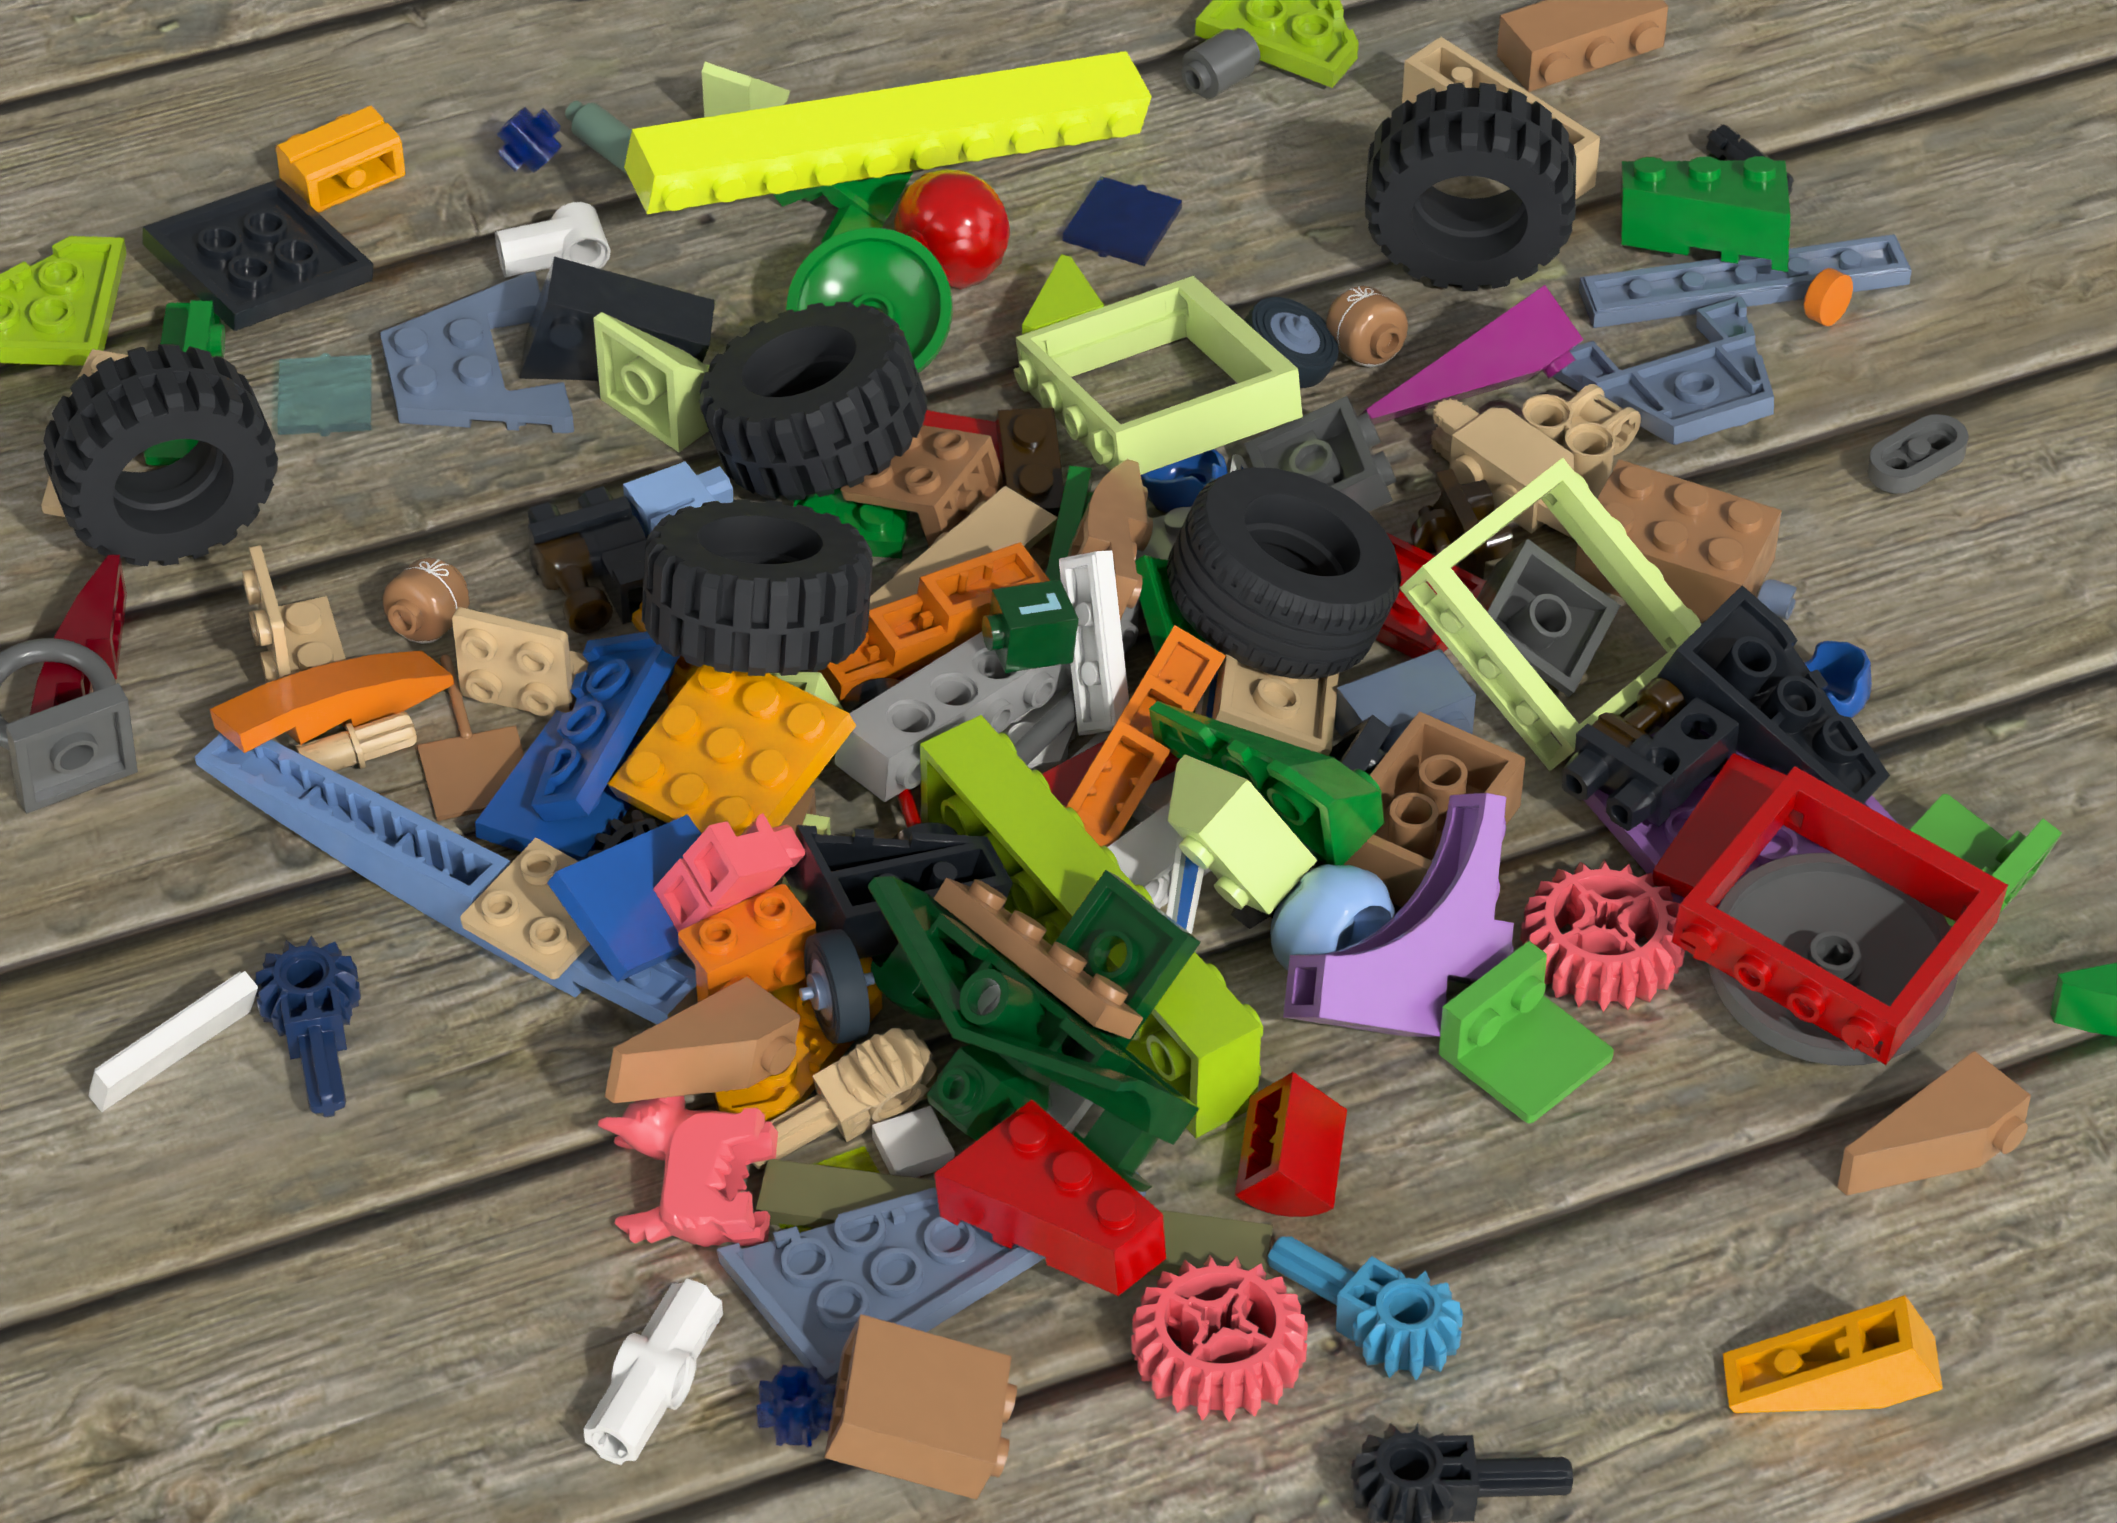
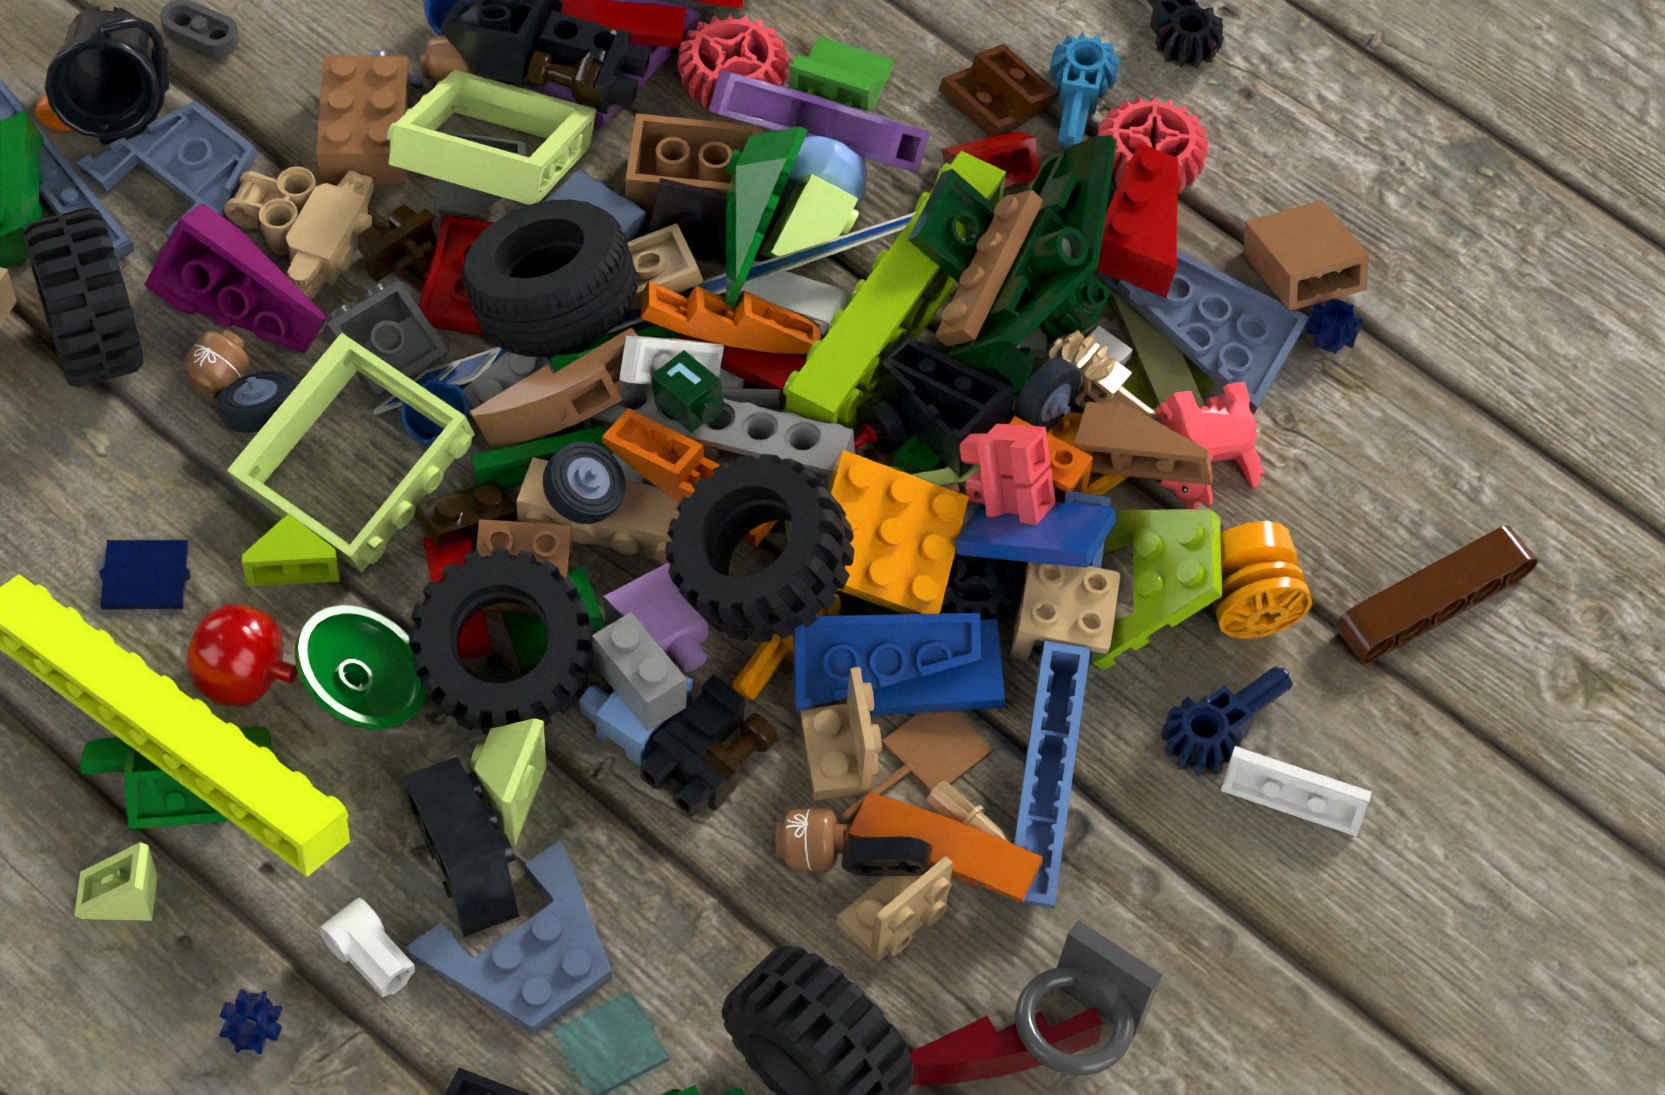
camera: 120 degrees left, 10 degrees up
sand green cylinder [565,101,632,175] -> none
white piece [584,1278,723,1465] -> none
none -> black piece [44,6,169,145]
none -> black wheel [542,442,626,524]
none -> light grey brick [592,612,687,732]
none -> black beam [841,836,932,876]
none -> reddish brown slope [938,44,1059,138]
none -> lime wing [1092,509,1222,671]
none -> light orange wheel [1212,521,1312,639]
none -> reddish brown beam [1335,525,1538,664]

